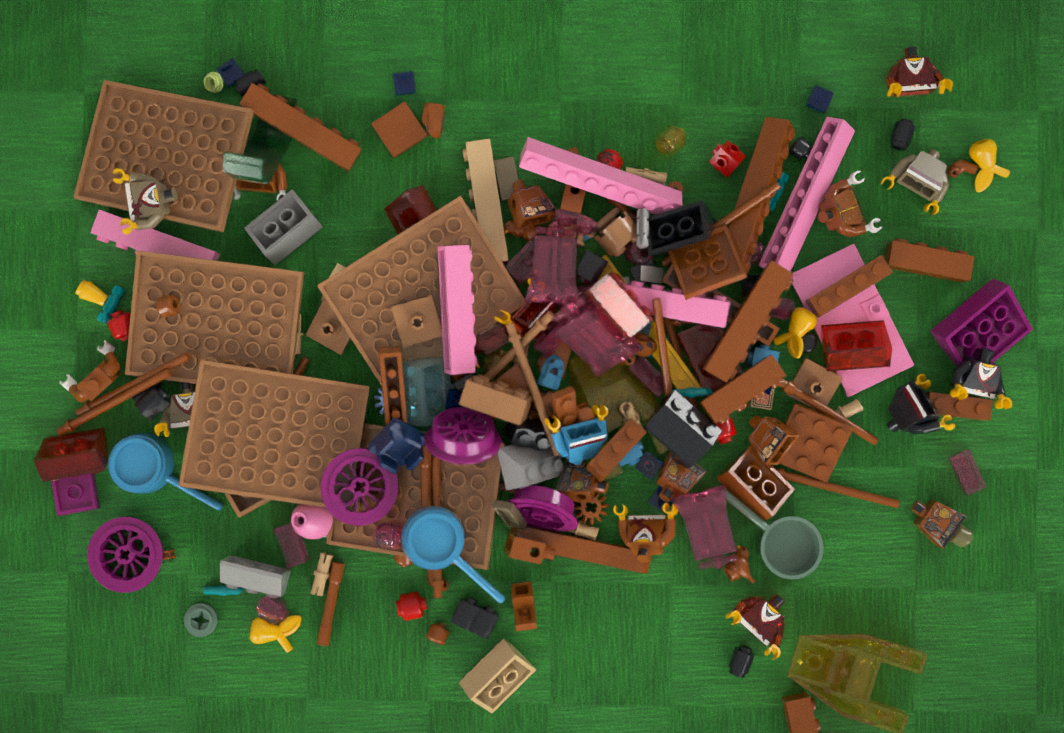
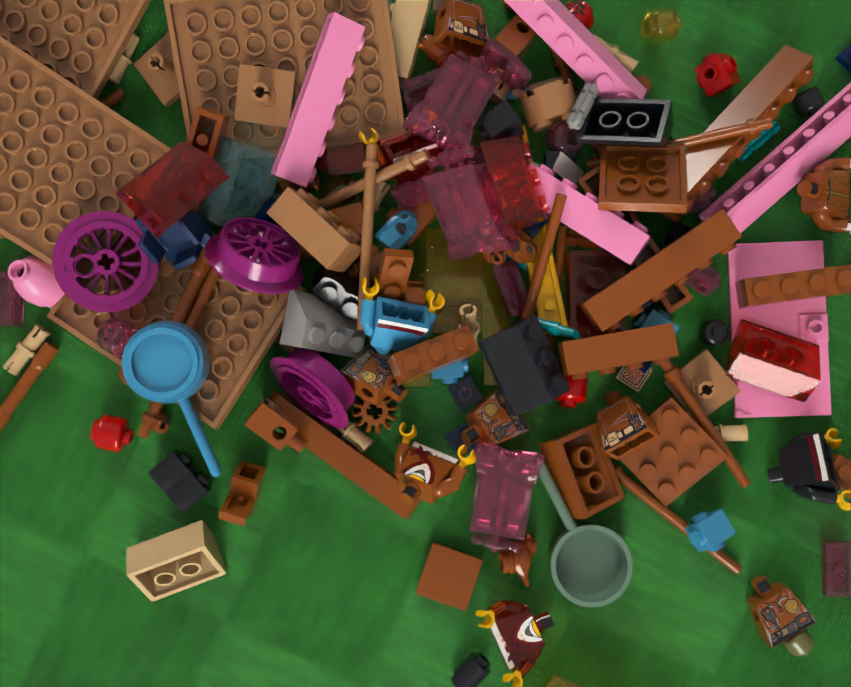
camera: 20 degrees right, 0 degrees up
dark orange piece [426,622,449,645] -> none
dark tan tile [492,500,527,530] -> none
yellow piece [773,307,817,359] -> none
none -> clear red slope [116,141,230,238]
none -> dark orange tile [415,541,483,611]
none -> dark azure brick [684,509,736,553]

